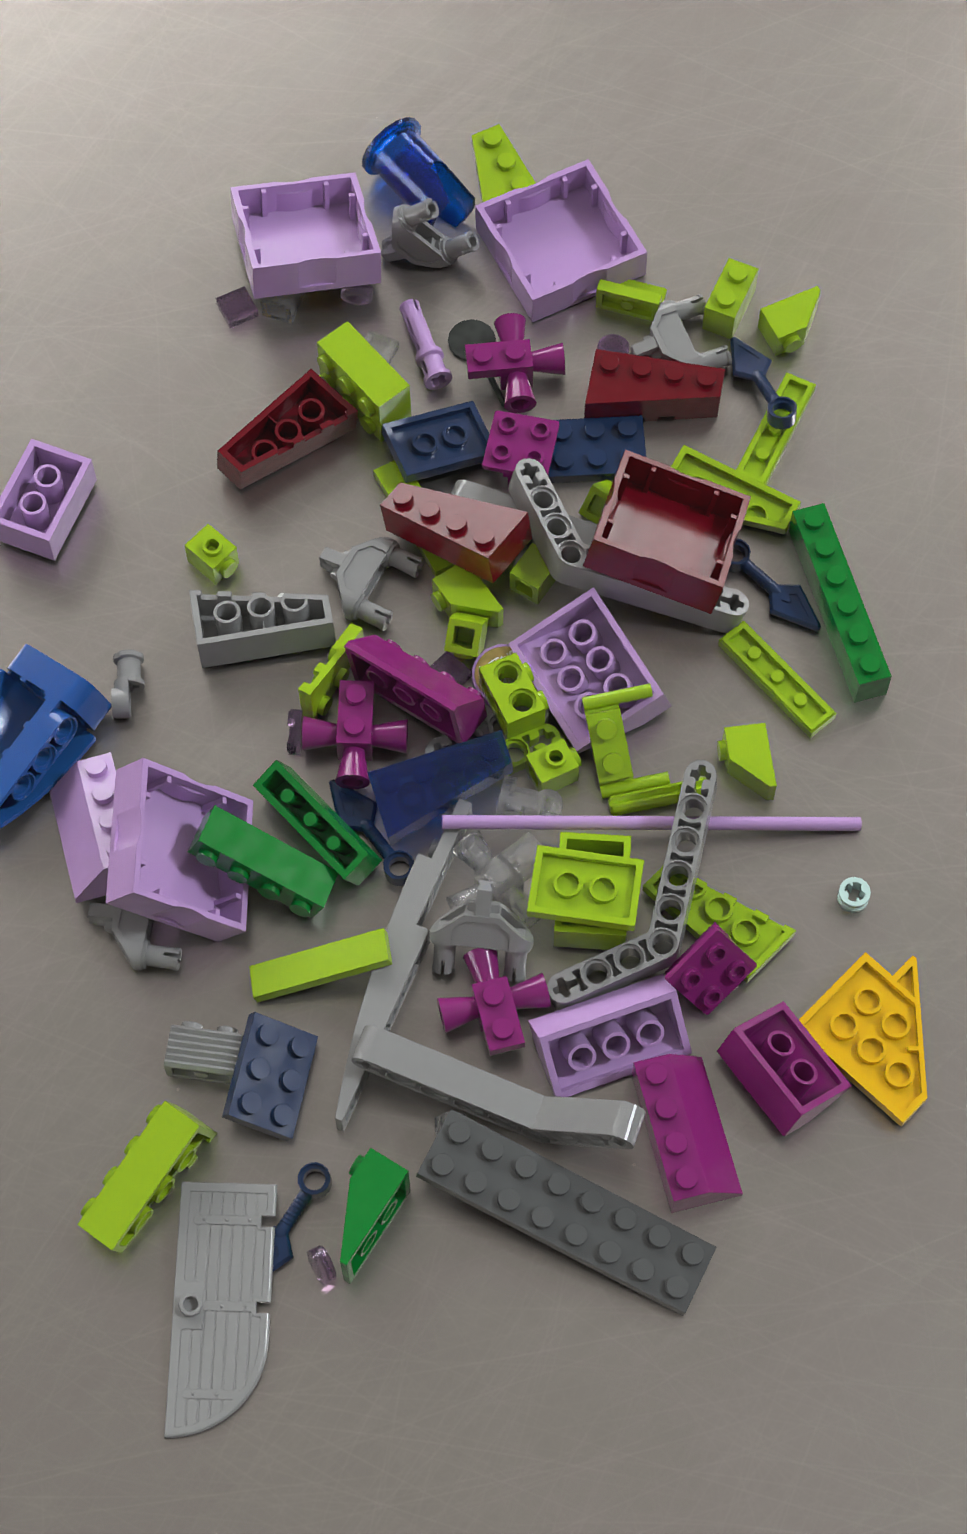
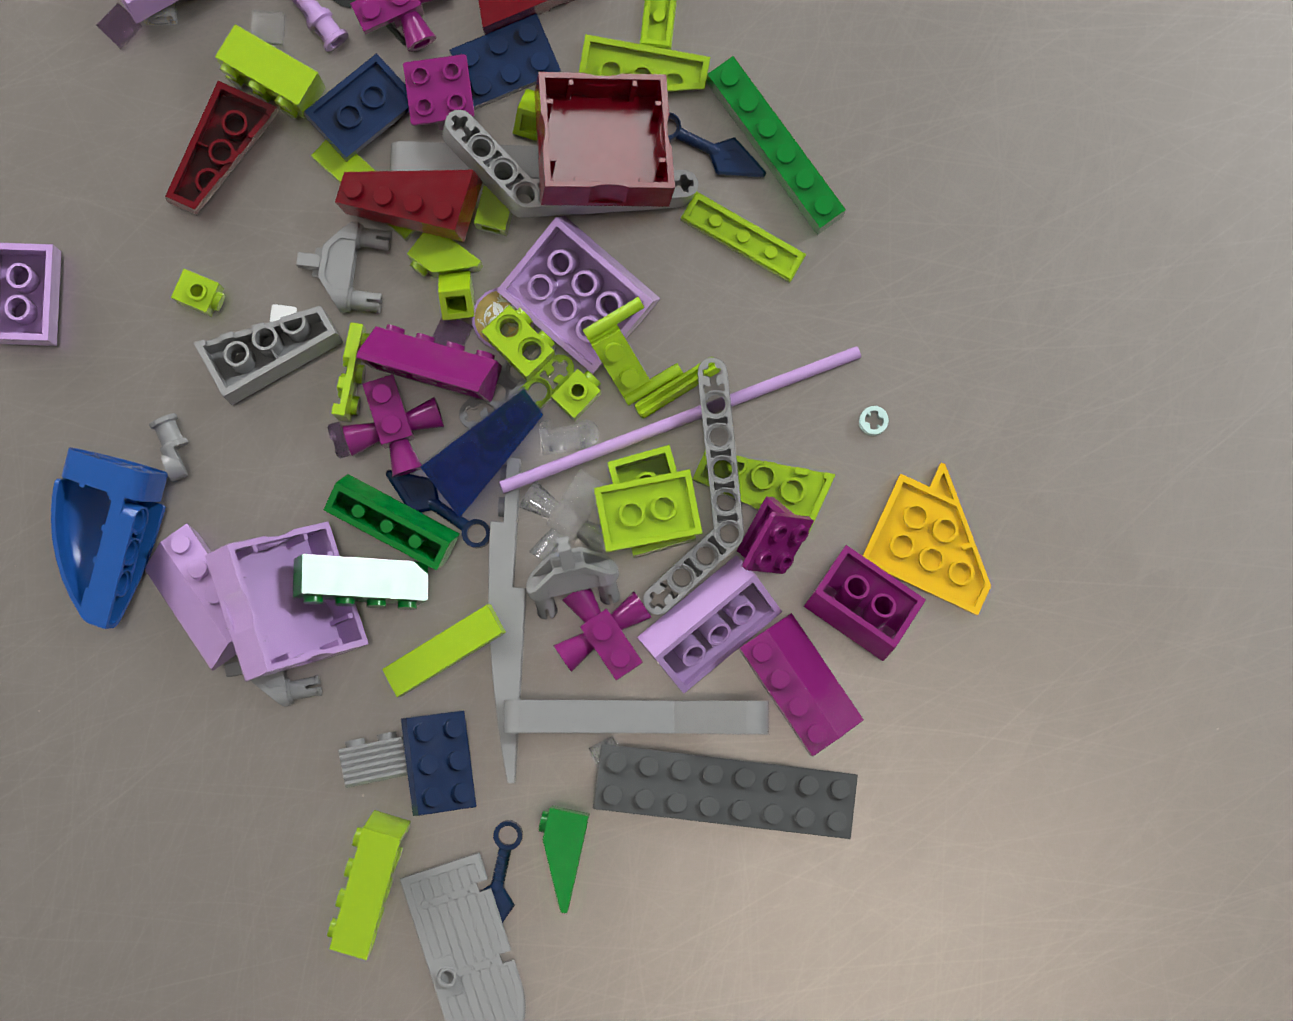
camera: 20 degrees left, 20 degrees up
tile [307,1245,337,1285] -> none
lime slope [717,723,777,800] -> none

